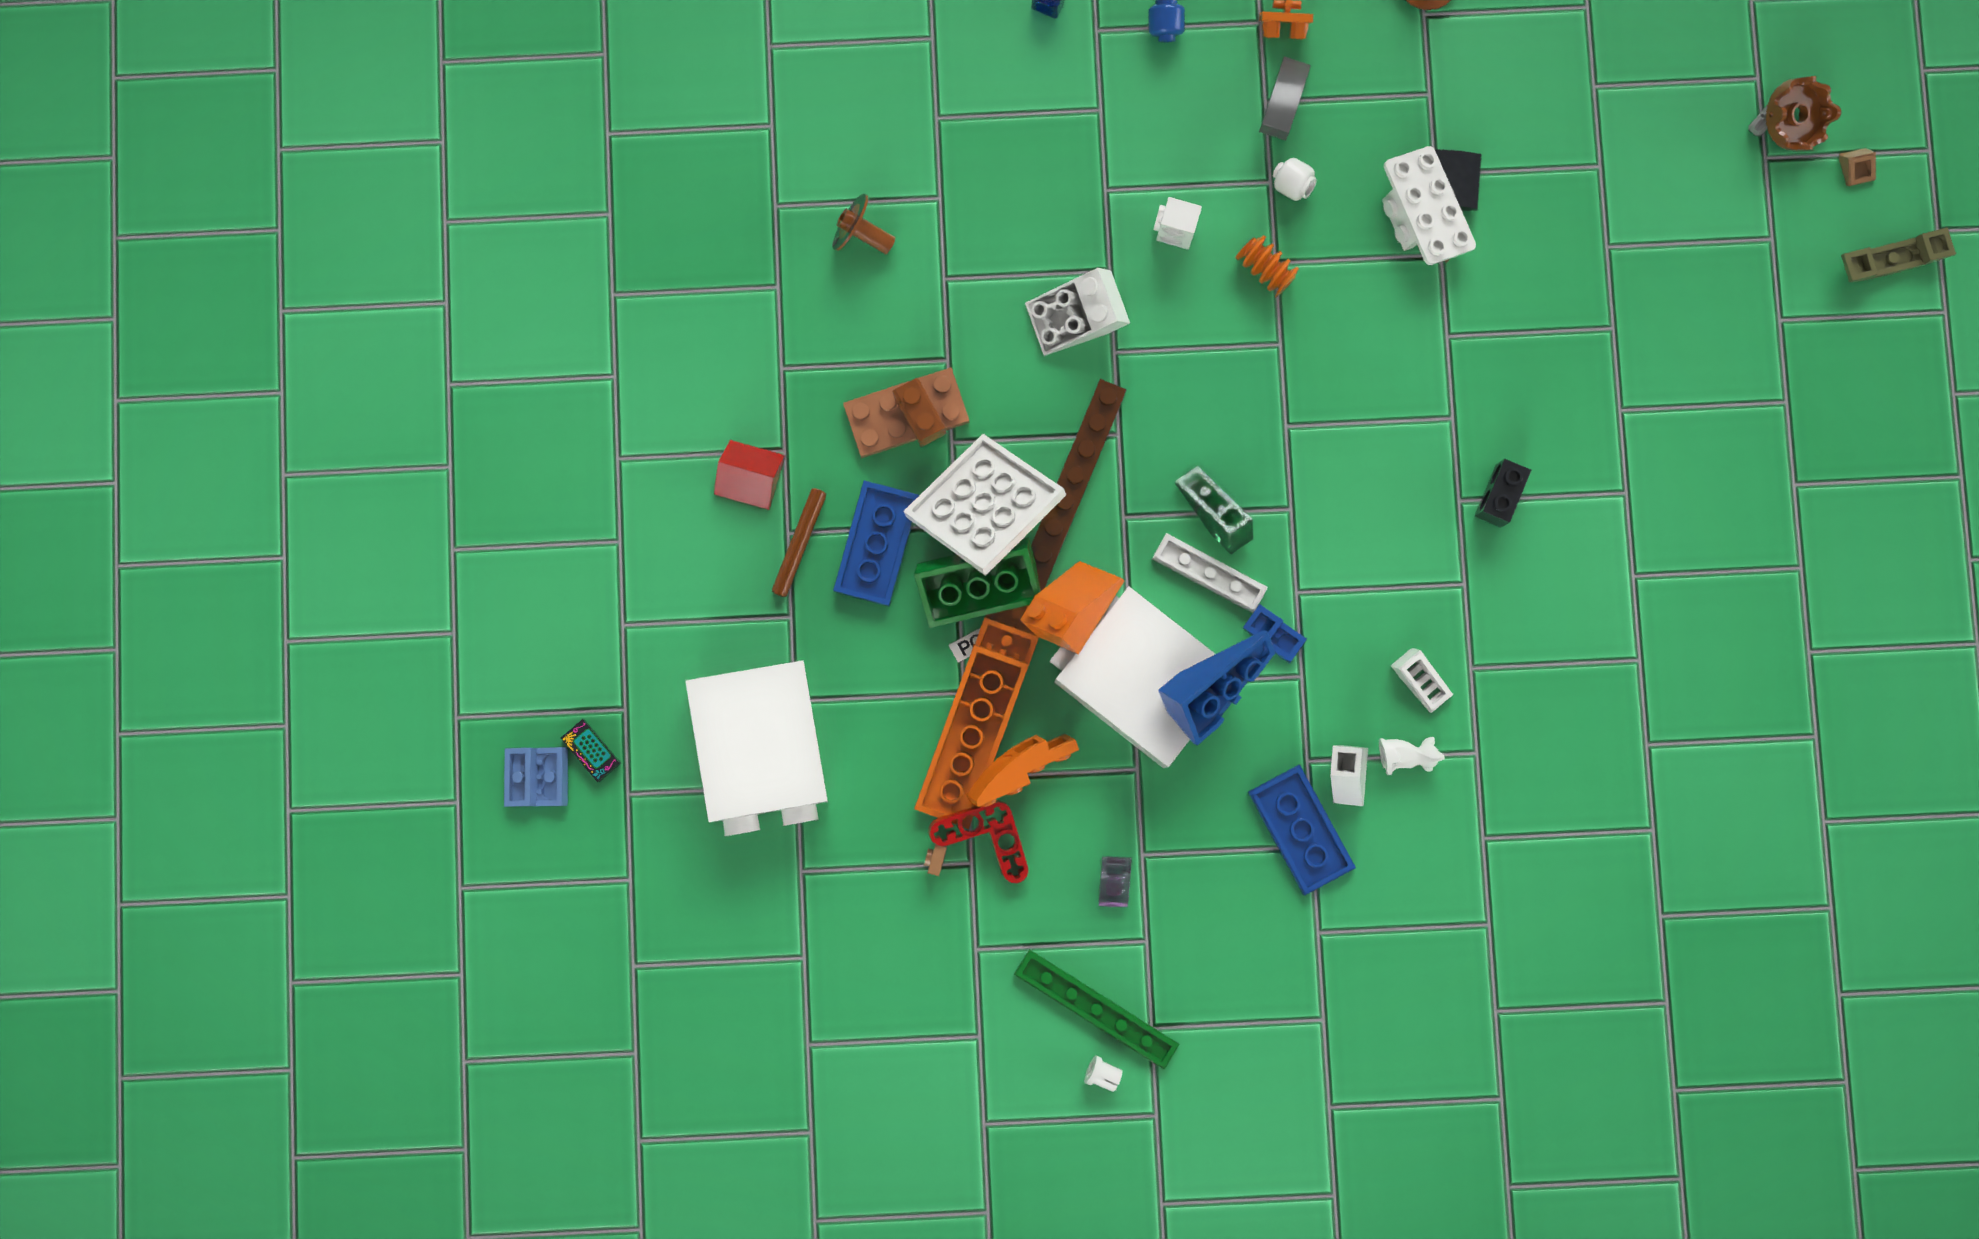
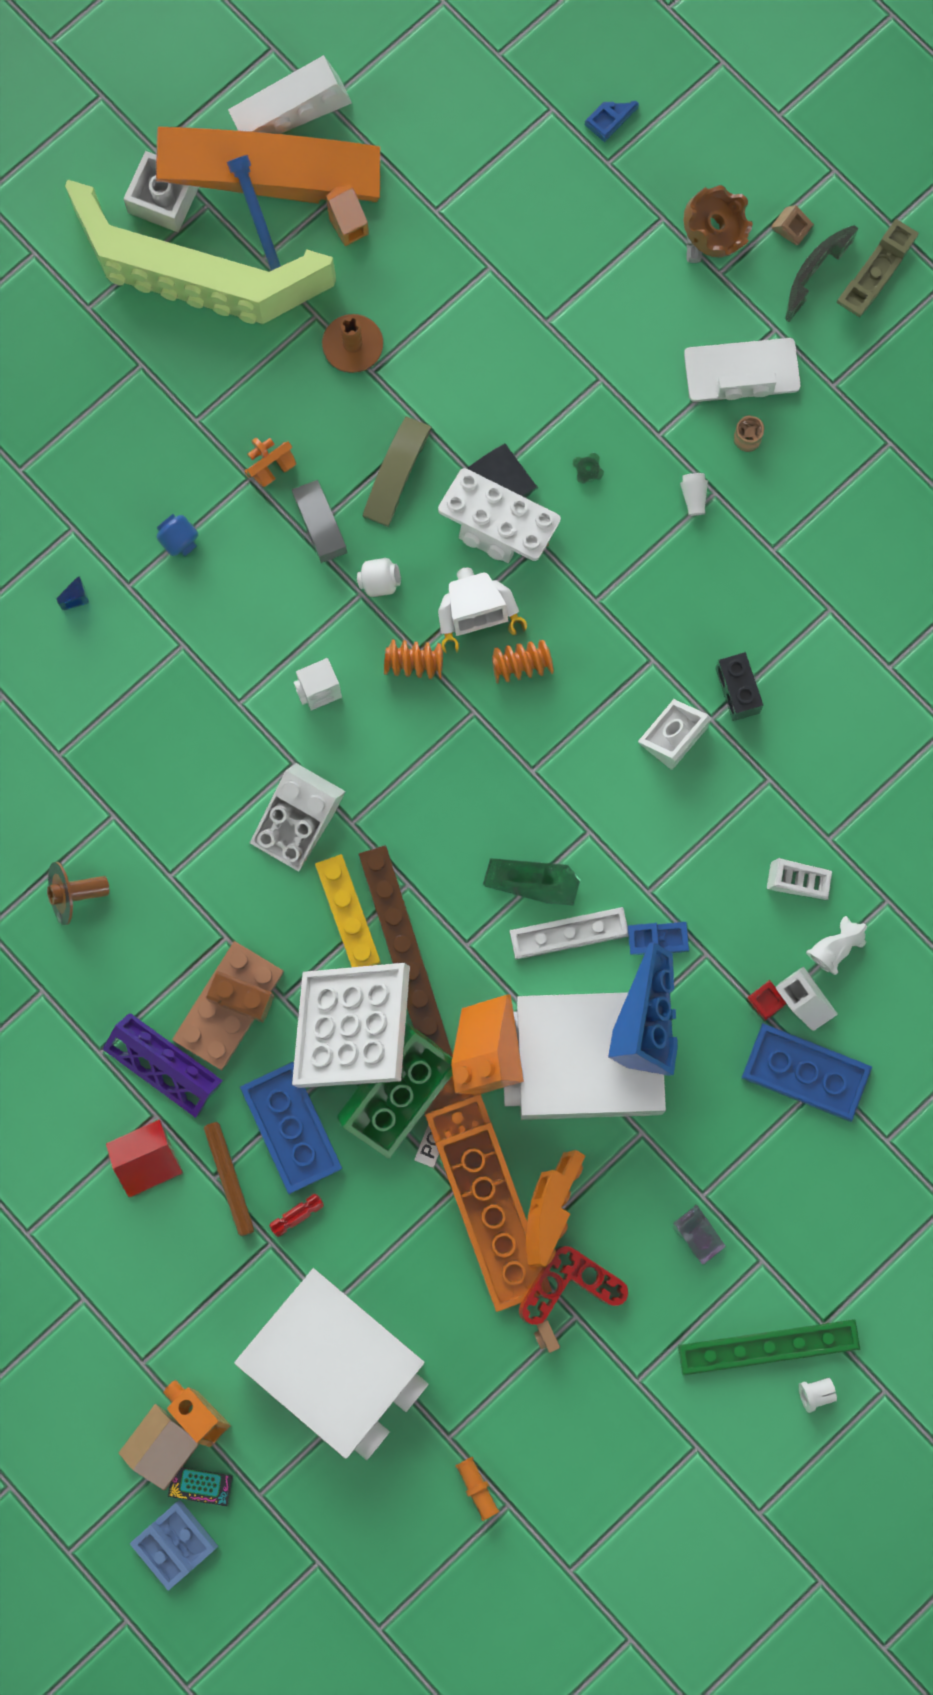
camera: 40 degrees left, 5 degrees down
none -> dark purple fence [103,1013,223,1118]
none -> medium nougat slope [119,1404,199,1490]
none -> orange torso [163,1380,231,1447]
none -> red axle [269,1194,324,1237]
none -> yellow plate [315,854,381,967]
none -> olive slope [363,416,432,527]
none -> white torso [438,568,527,654]
none -> orange pin [455,1456,500,1521]
none -> orange piece [492,639,554,684]
none -> clear green plate [573,453,604,484]
none -> white slope [638,699,711,770]
none -> white cone [680,473,708,516]
none -> white bracket [684,338,801,402]
none -> medium nougat wheel [734,416,764,452]
none -> red tile [746,980,787,1022]
none -> clear smoke slope [785,225,859,322]

